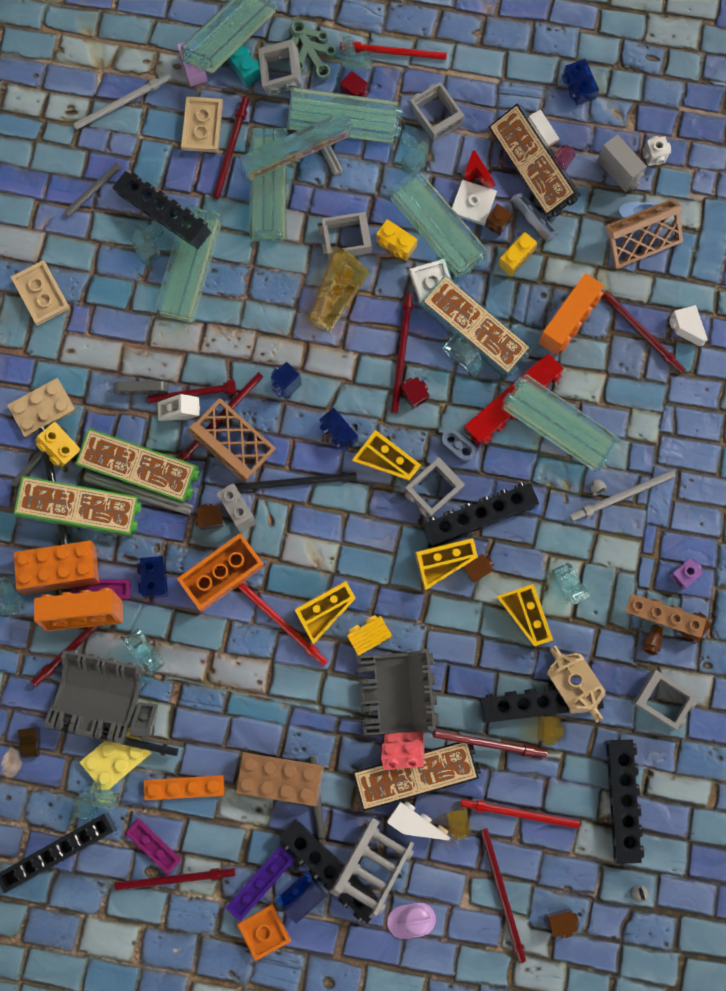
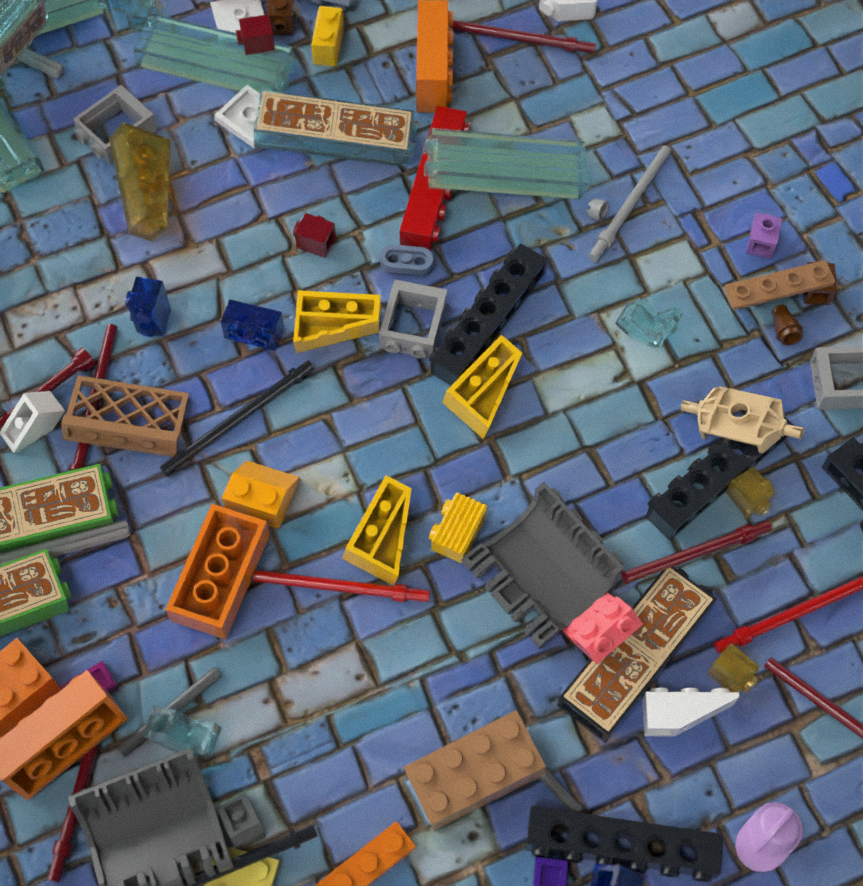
camera: 35 degrees left, 15 degrees down
clear blue brick [137,556,168,599] -> none
reddish brown brick [194,503,224,530] -> none
light grey window [217,483,257,533] -> none
light grey fence [330,818,414,918] -> none
yellow brick [376,219,418,262] -> none
dark red bar [391,293,414,414] -> none
clear light blue brick [442,335,486,377] -> none
reddish brown brick [463,554,494,583] -> none
yellow wedge [496,584,554,647] -> none
none -> dark grey bar [117,667,222,757]
none -> light orange slope [222,460,300,529]
none -> dark red brick [235,14,275,55]

